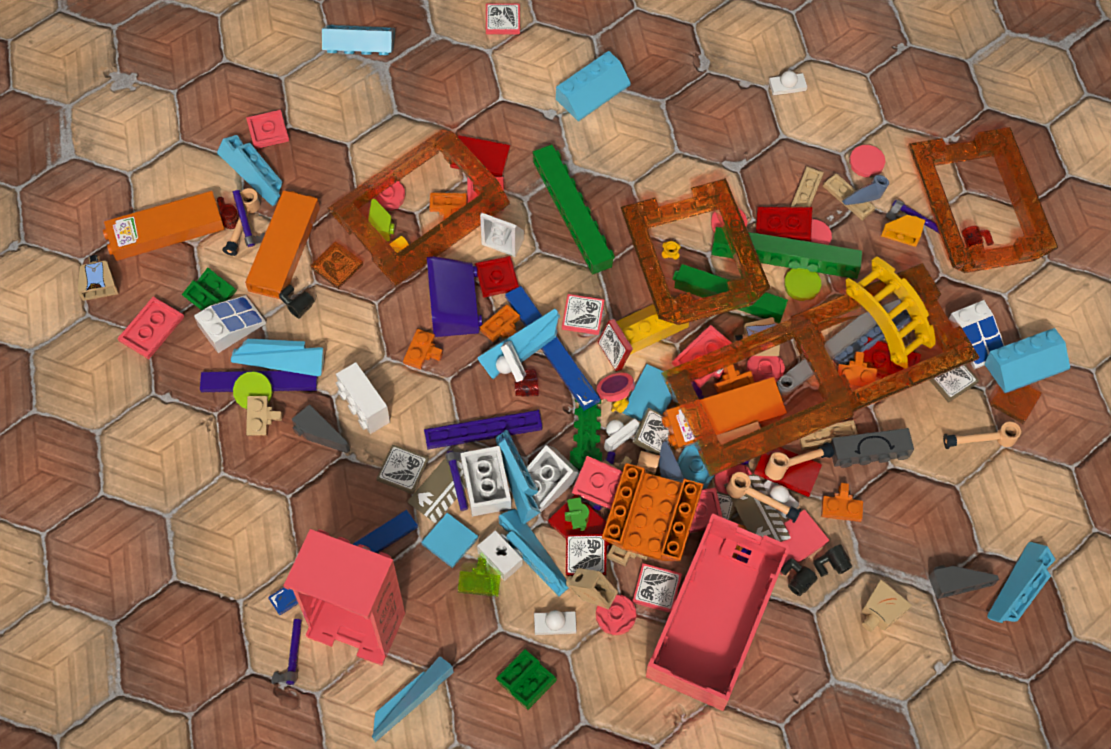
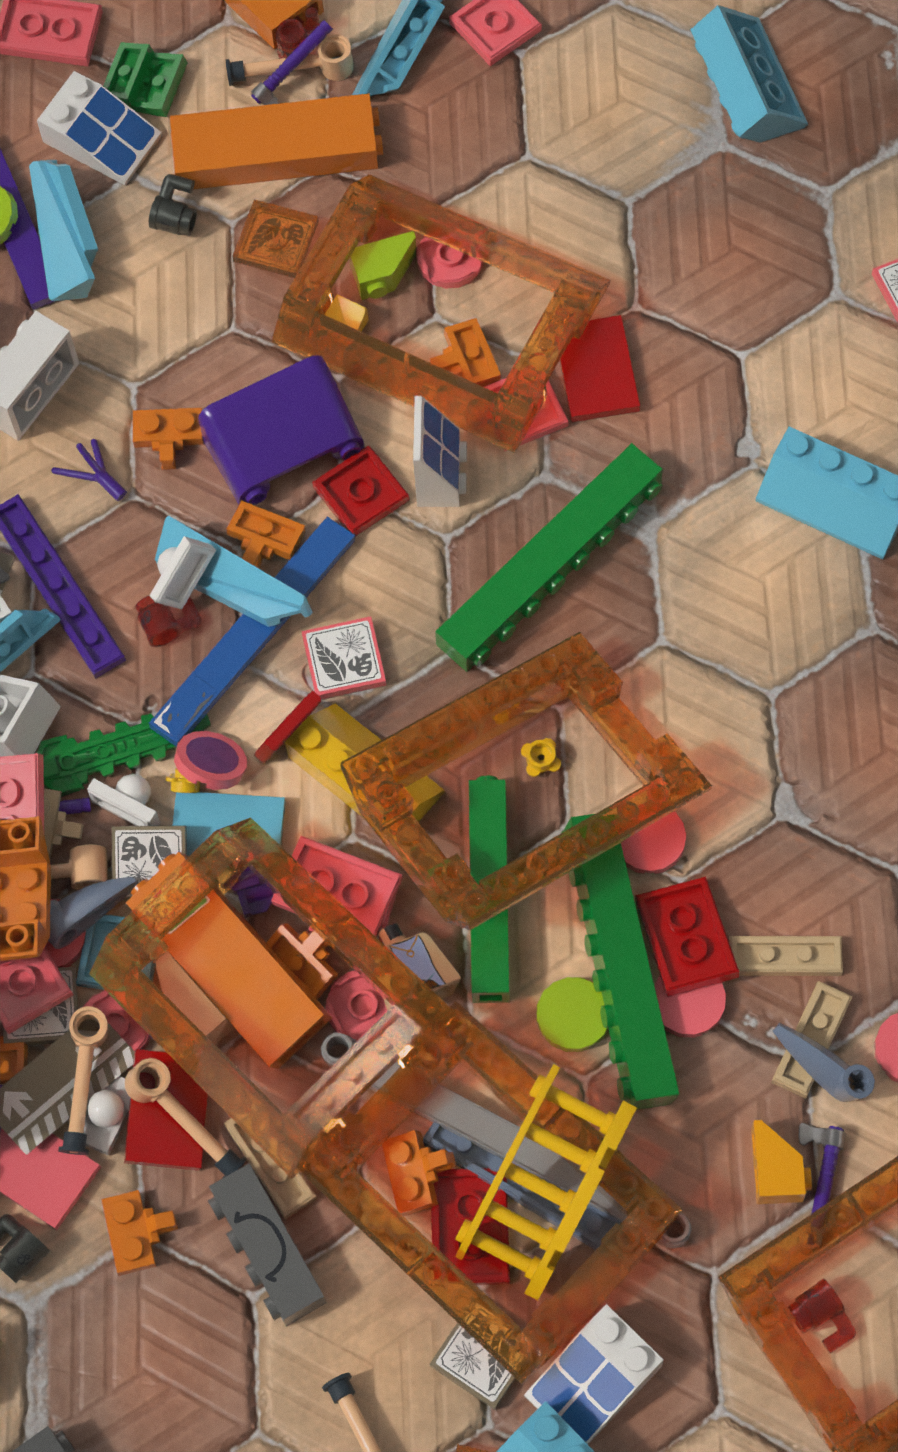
camera: 75 degrees right, 5 degrees up
none -> dark purple plant [51,439,127,501]

